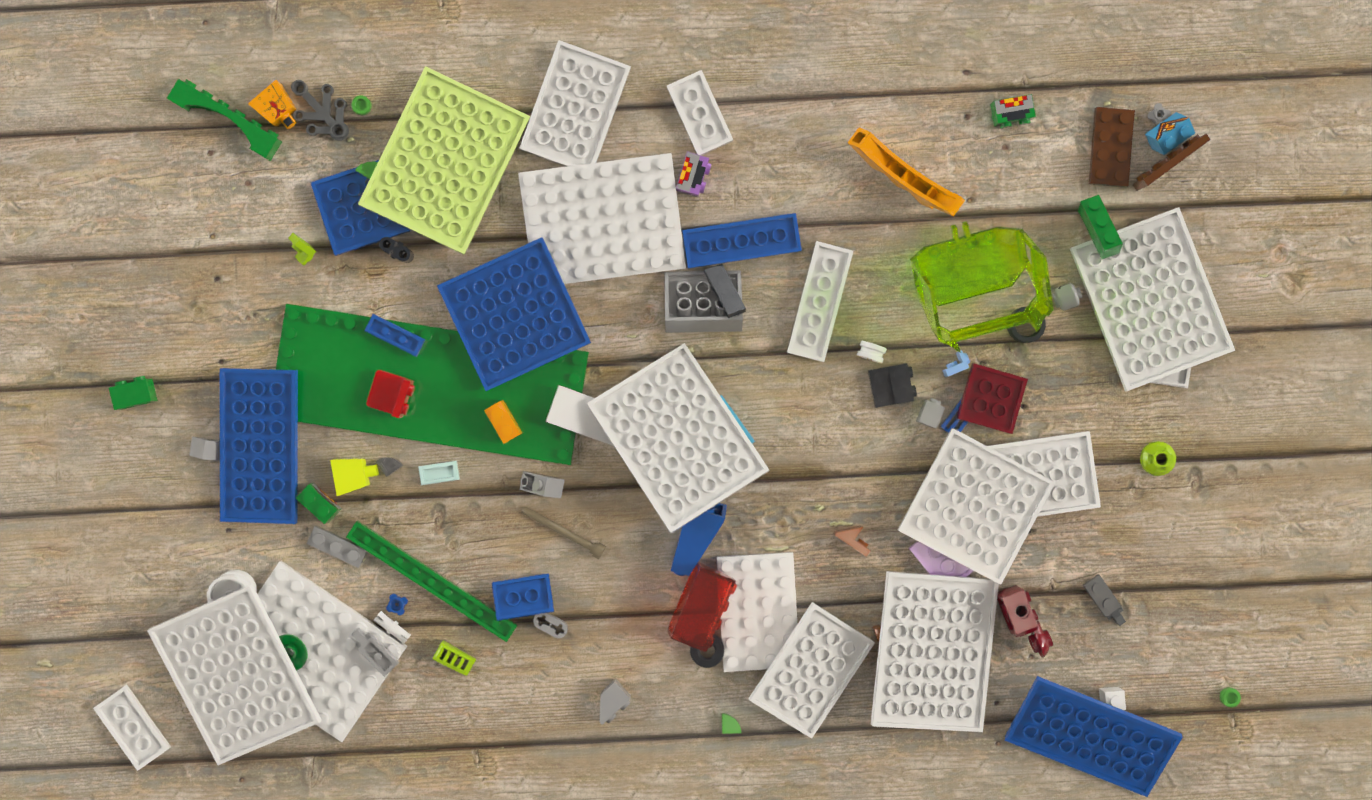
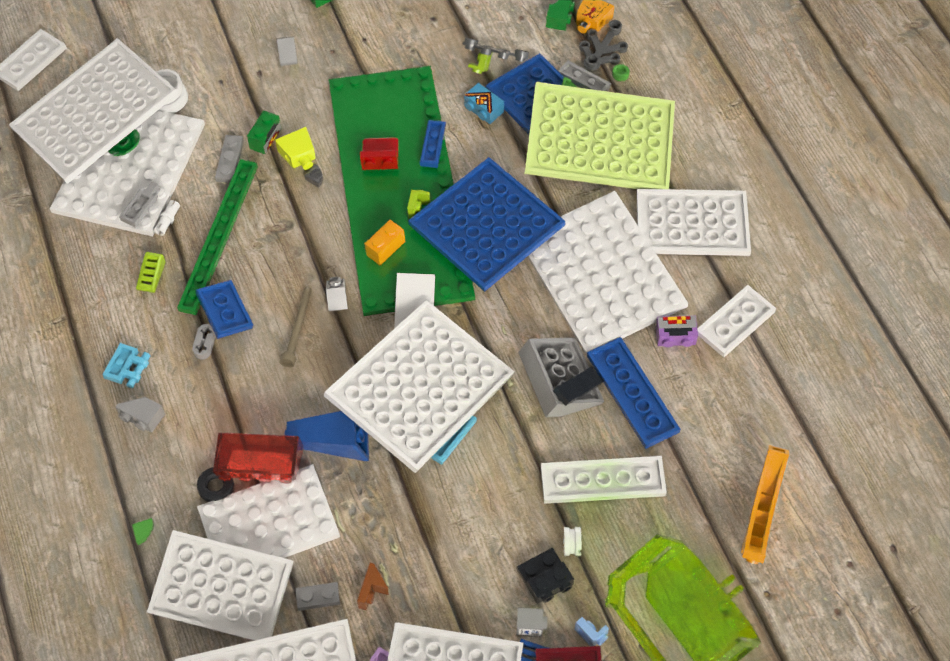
camera: 75 degrees right, 30 degrees down
blue plate [220,368,298,524] -> none
black piece [379,237,414,263] -> none
blue plate [386,594,408,615] -> none
light aqua tile [418,461,460,485] -> none
brick [990,94,1036,129] -> none
none -> medium azure plate [102,343,151,388]
none -> light grey plate [296,582,340,611]
none -> lime bracket [407,190,431,218]
none -> dark grey plant [462,38,529,62]
none -> dark azure brick [464,83,504,124]
none -> light grey plate [558,60,611,92]

